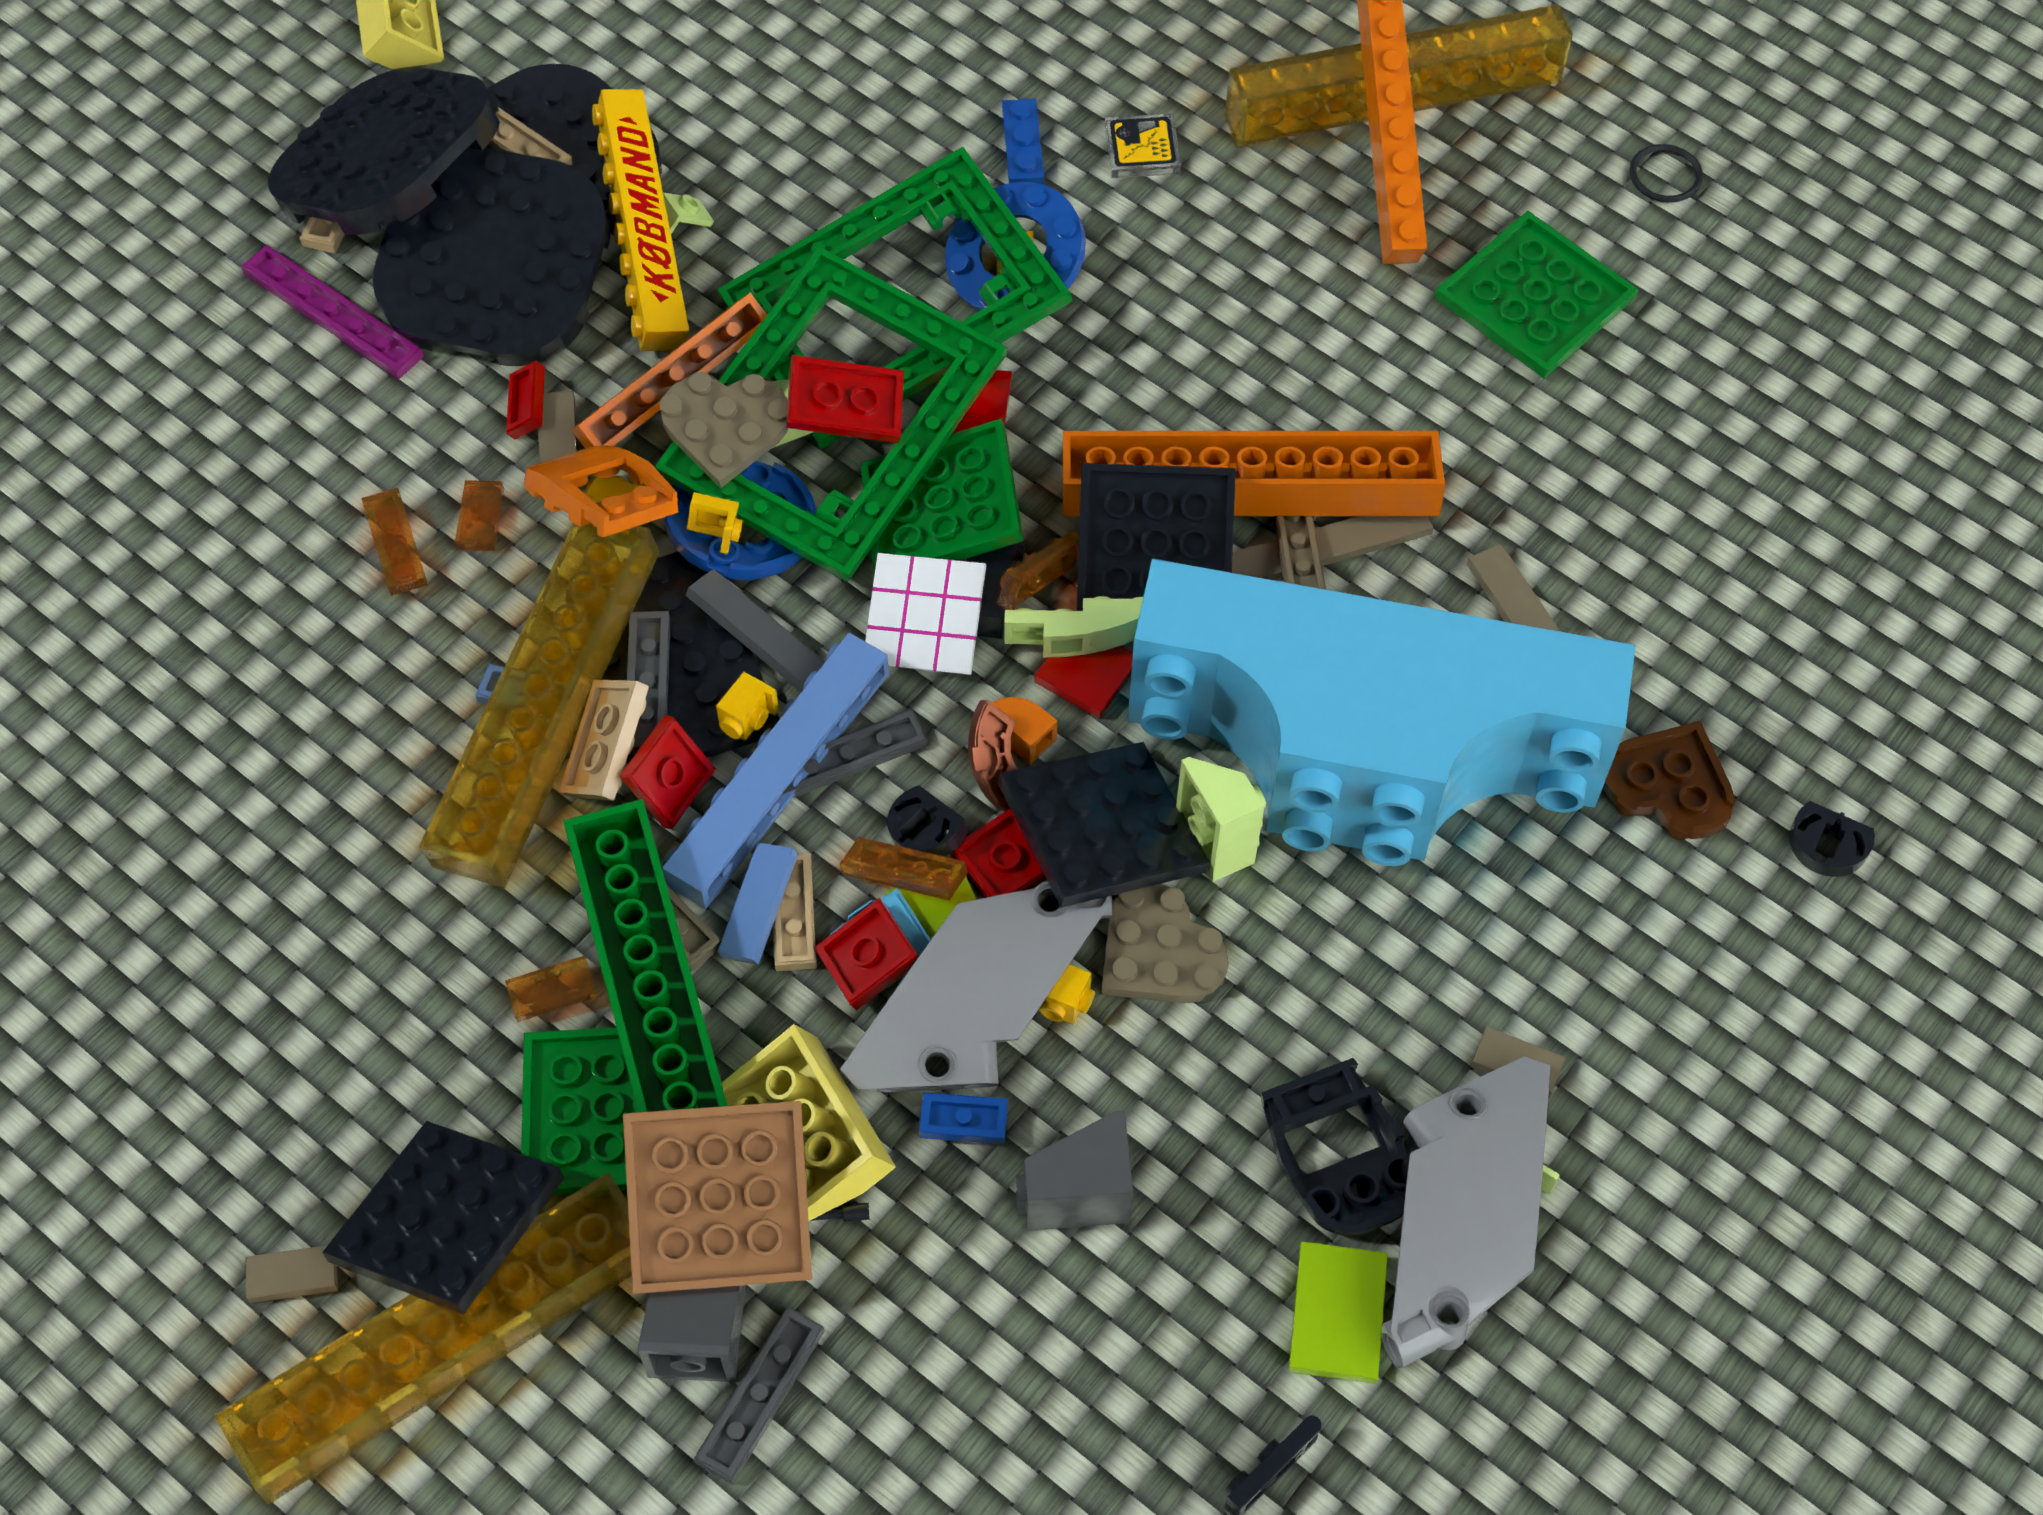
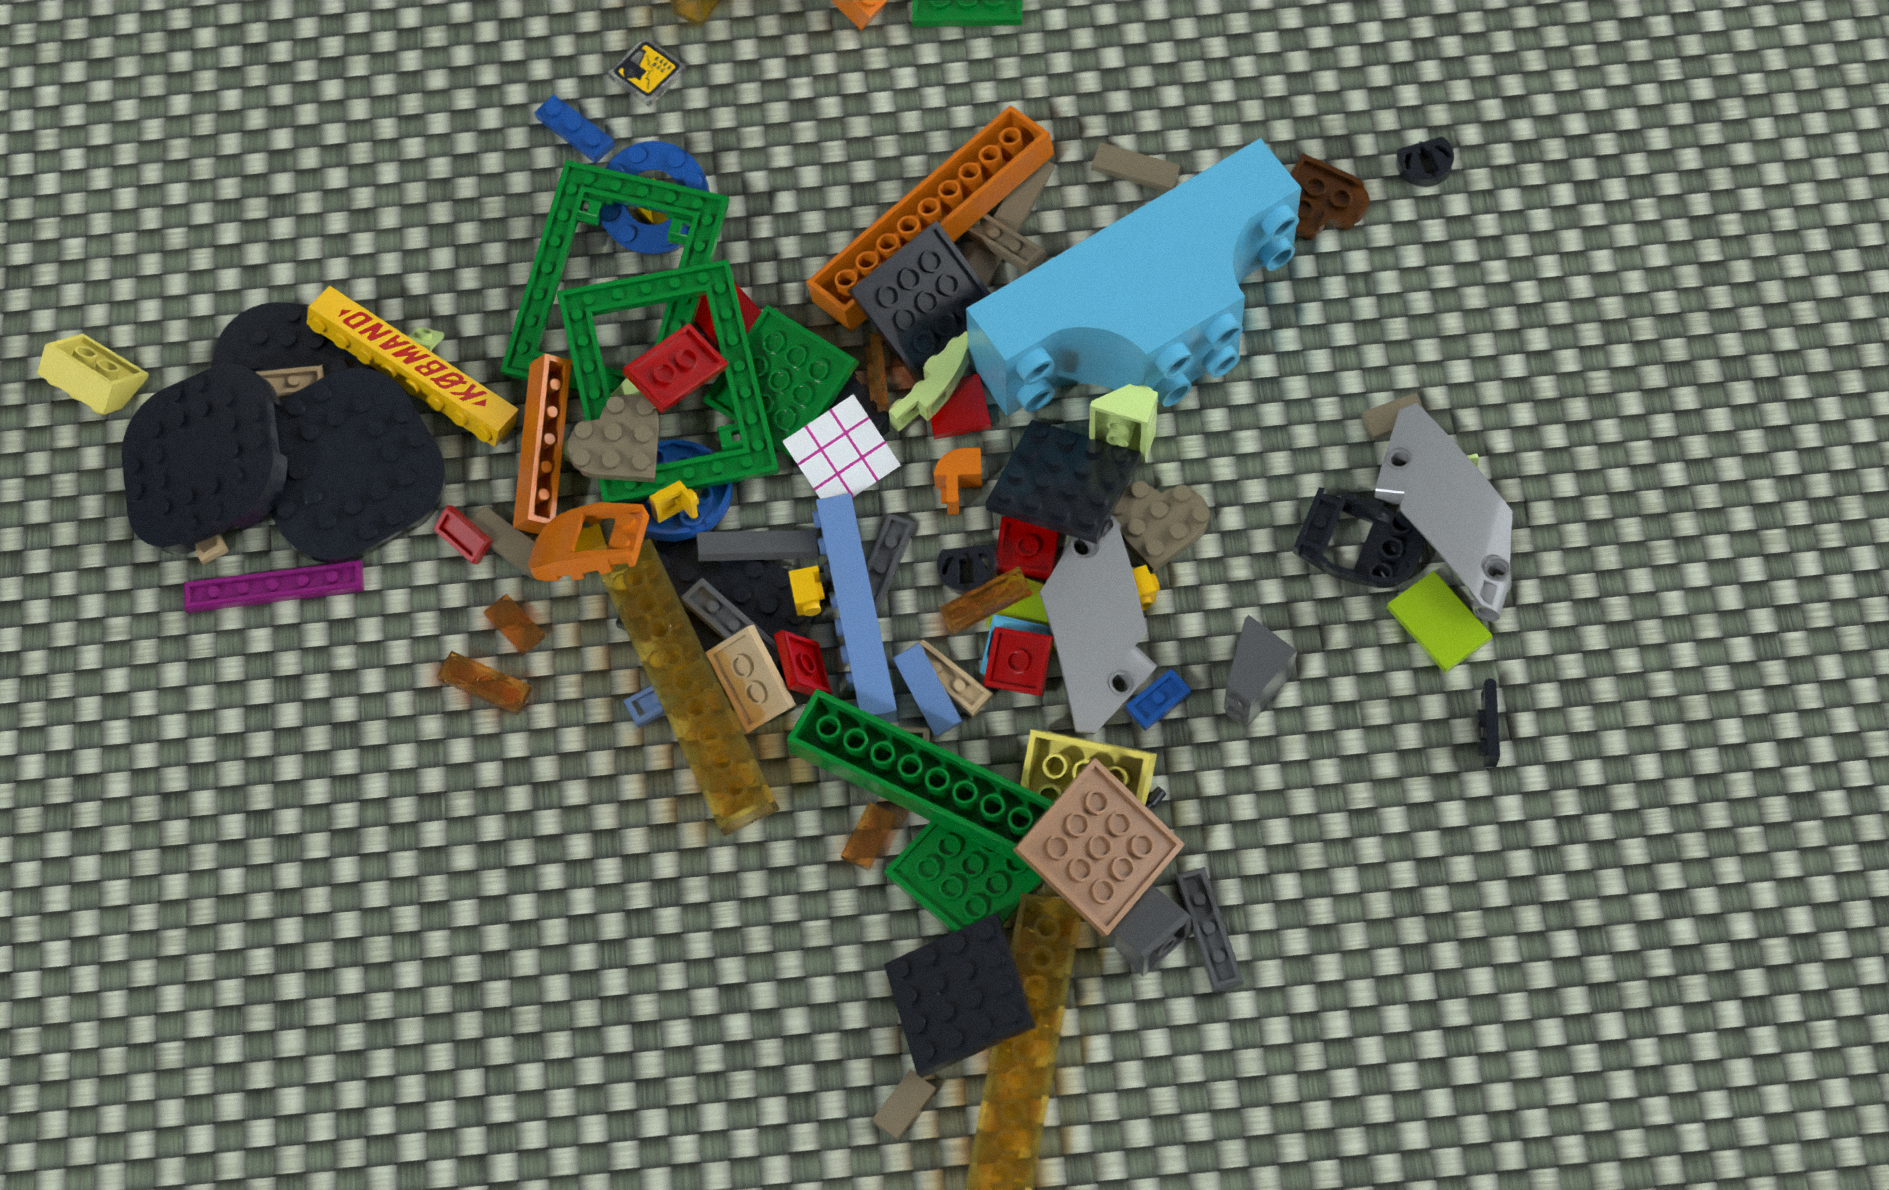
camera: 40 degrees left, 5 degrees up
copper tile [968,700,1018,810] -> none

